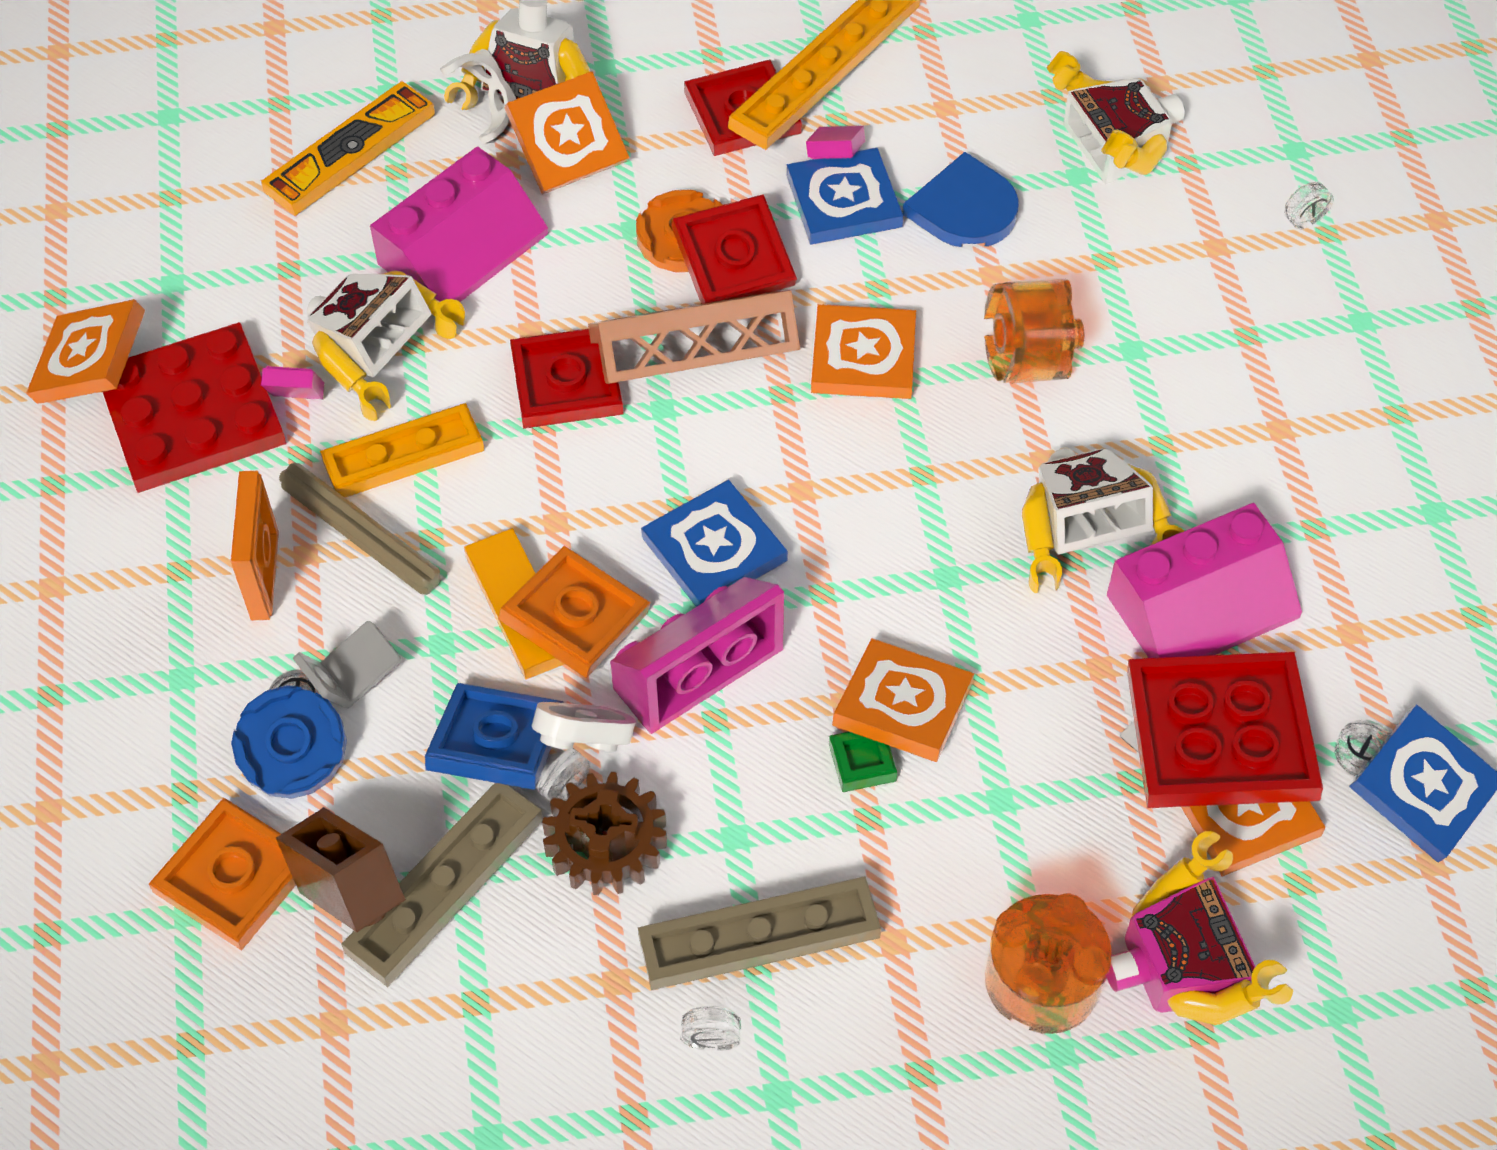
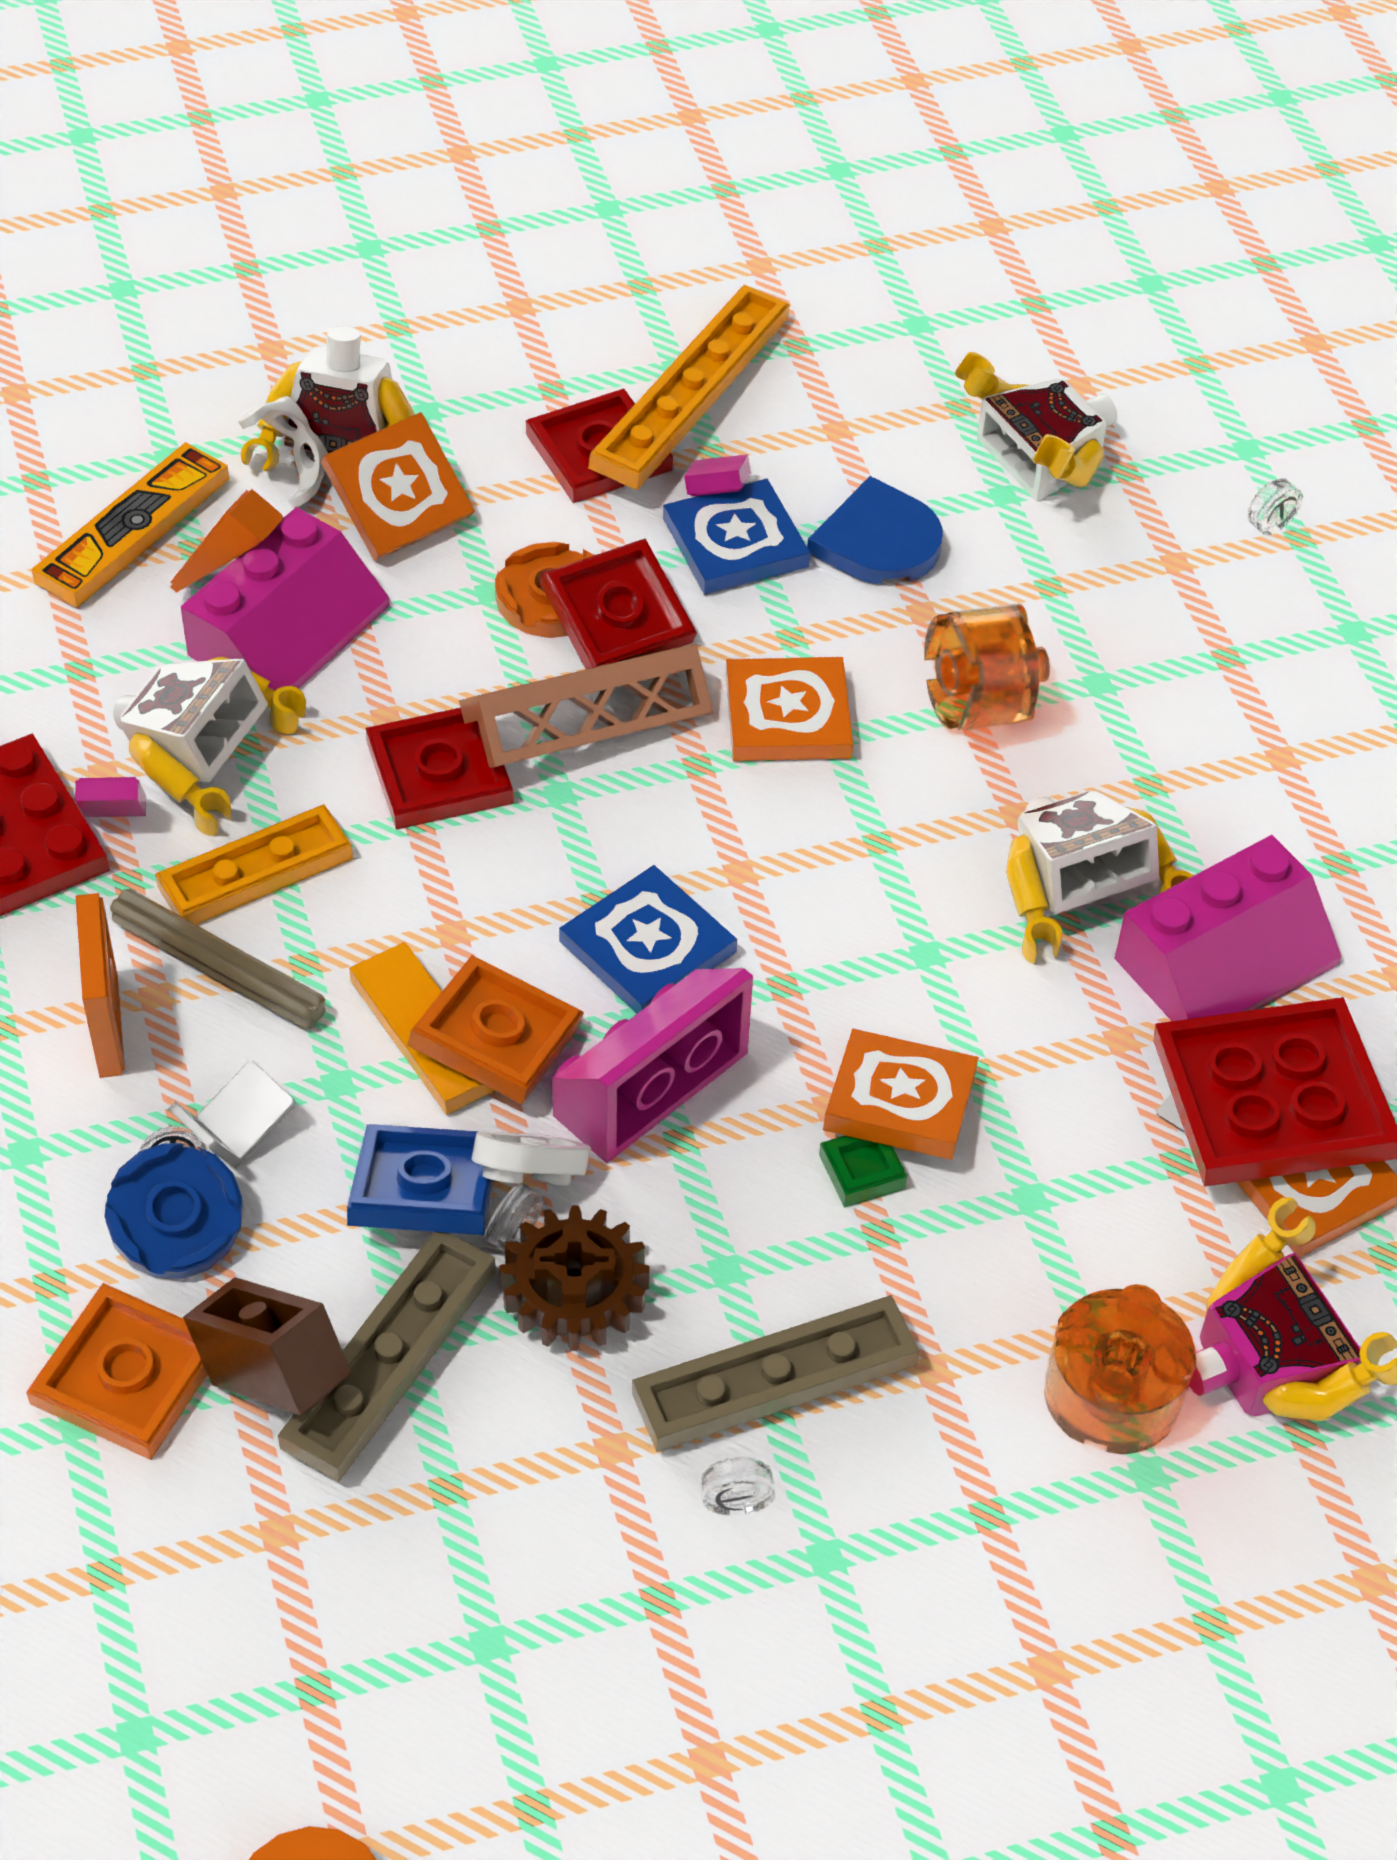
camera: 10 degrees left, 5 degrees down
none -> orange slope [170,489,283,593]

